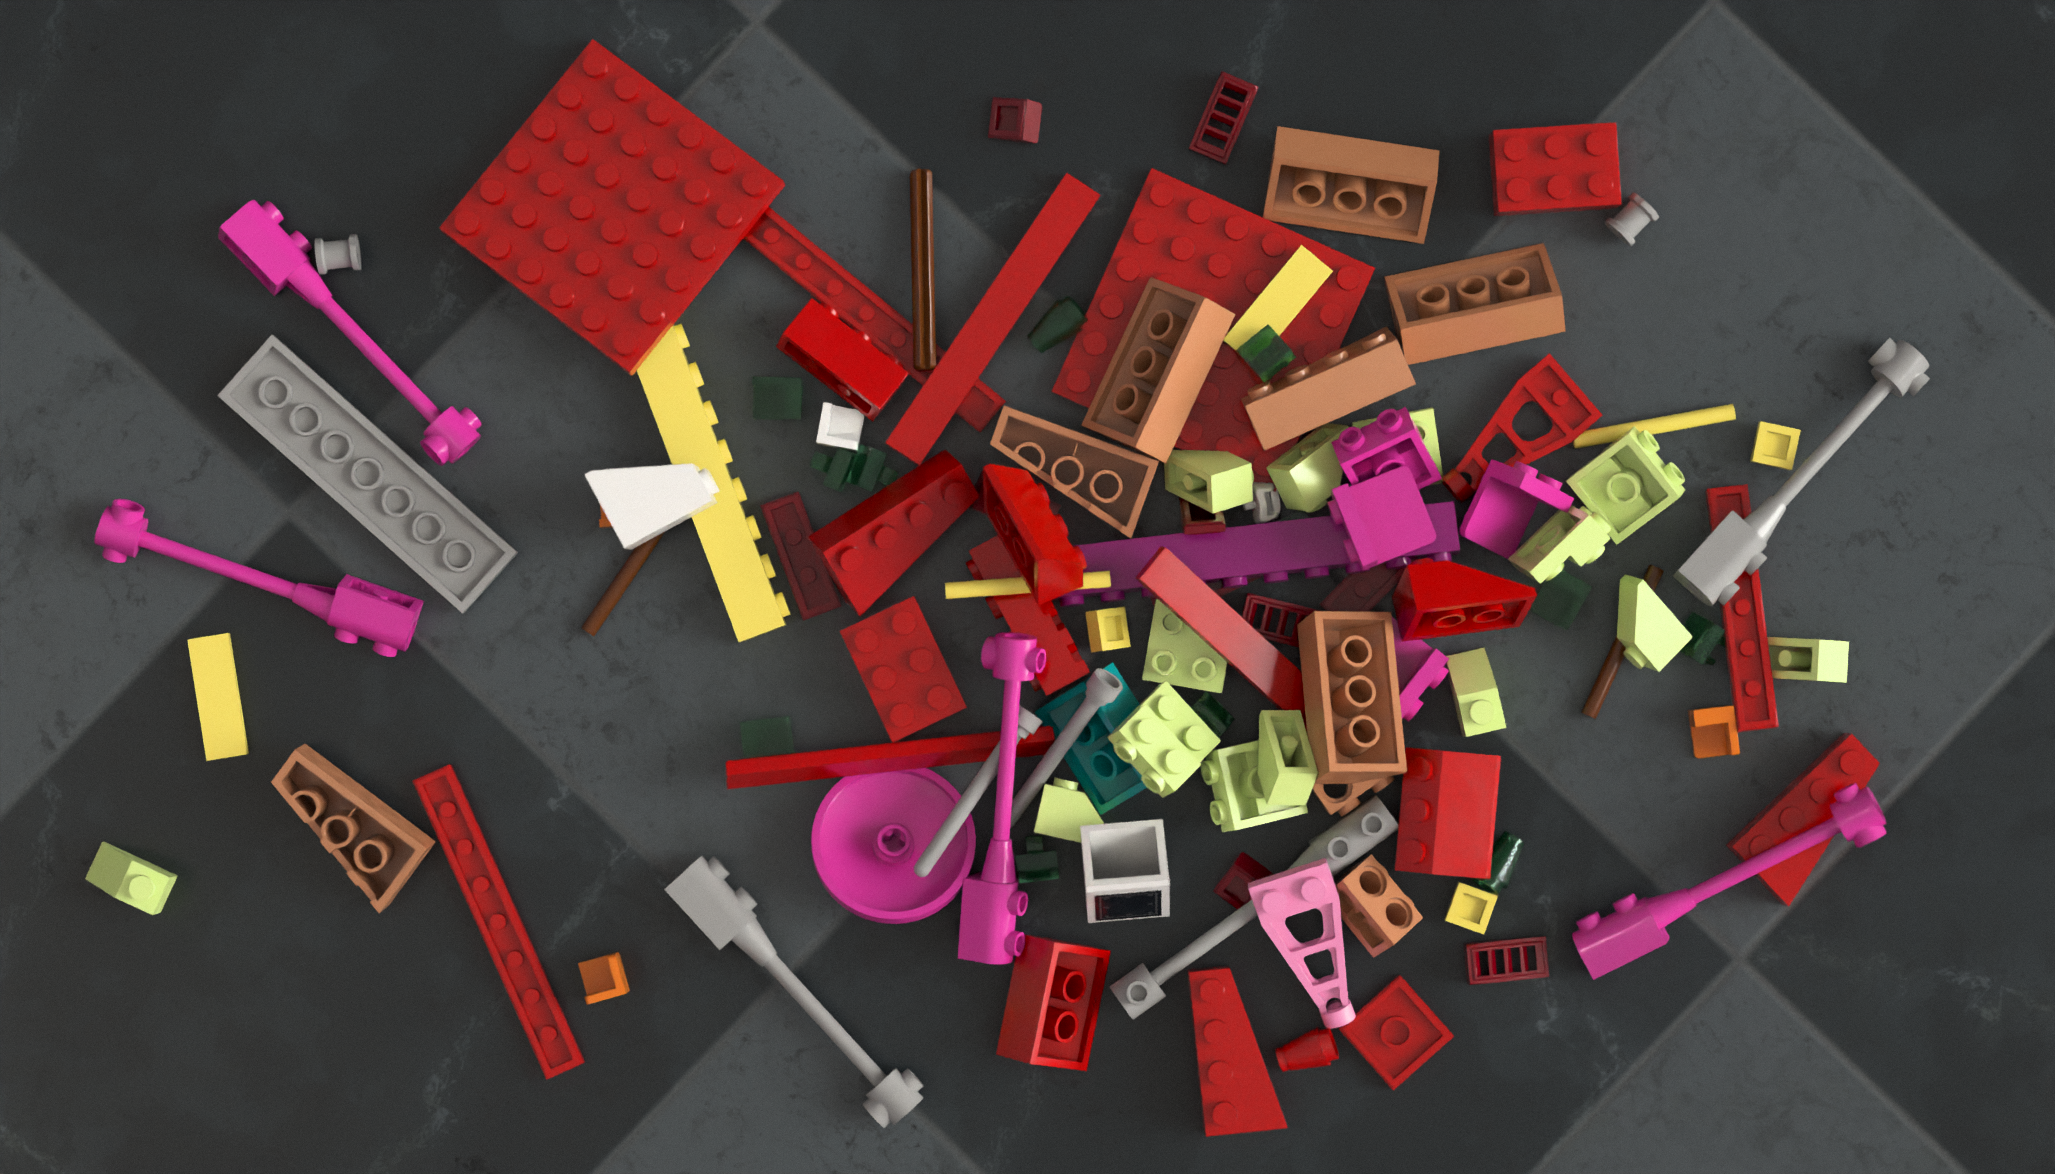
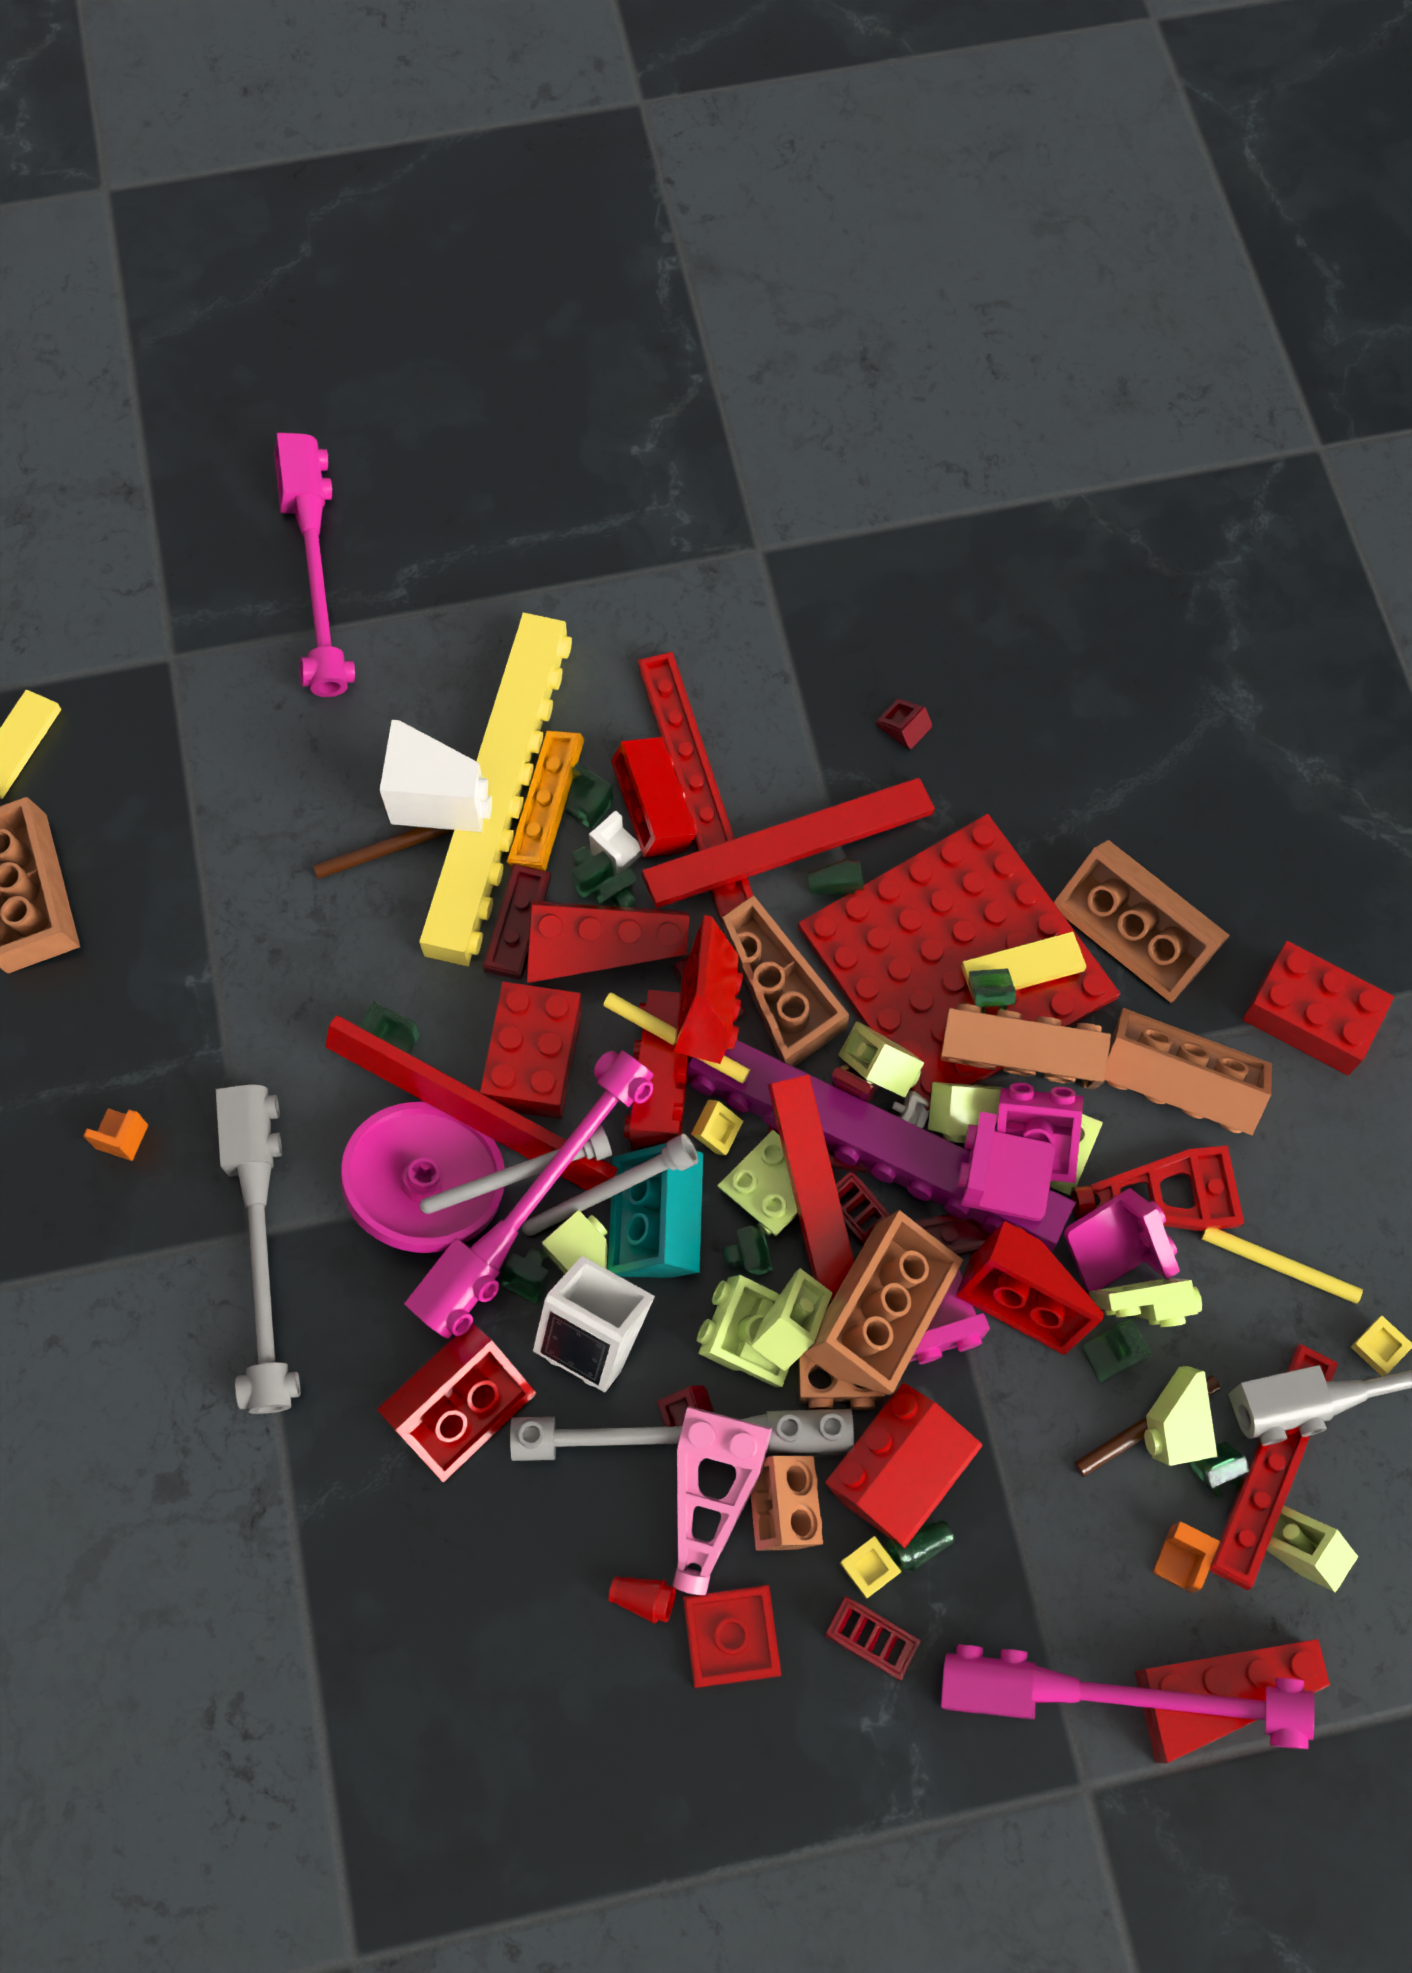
camera: 40 degrees right, 20 degrees down
dark pink bar [94,499,424,657] -> none
light grey plate [217,335,518,613] -> none
light grey bush [314,234,361,275] -> none
red tile [412,764,585,1080] -> none
red plate [439,39,785,376] -> none
reddish brown axle [910,169,936,371] -> none
nougat slope [1081,277,1235,463] -> none
yellowish green plate [1107,681,1221,798] -> none
red wedge [1187,965,1288,1137] -> none
dark red slope [1188,71,1259,165] -> none
yellowish green slope [1446,648,1506,737] -> none
yellowish green plate [1566,426,1685,545] -> none
light grey bush [1604,192,1659,247] -> none
none -> light orange tile [507,731,584,871]

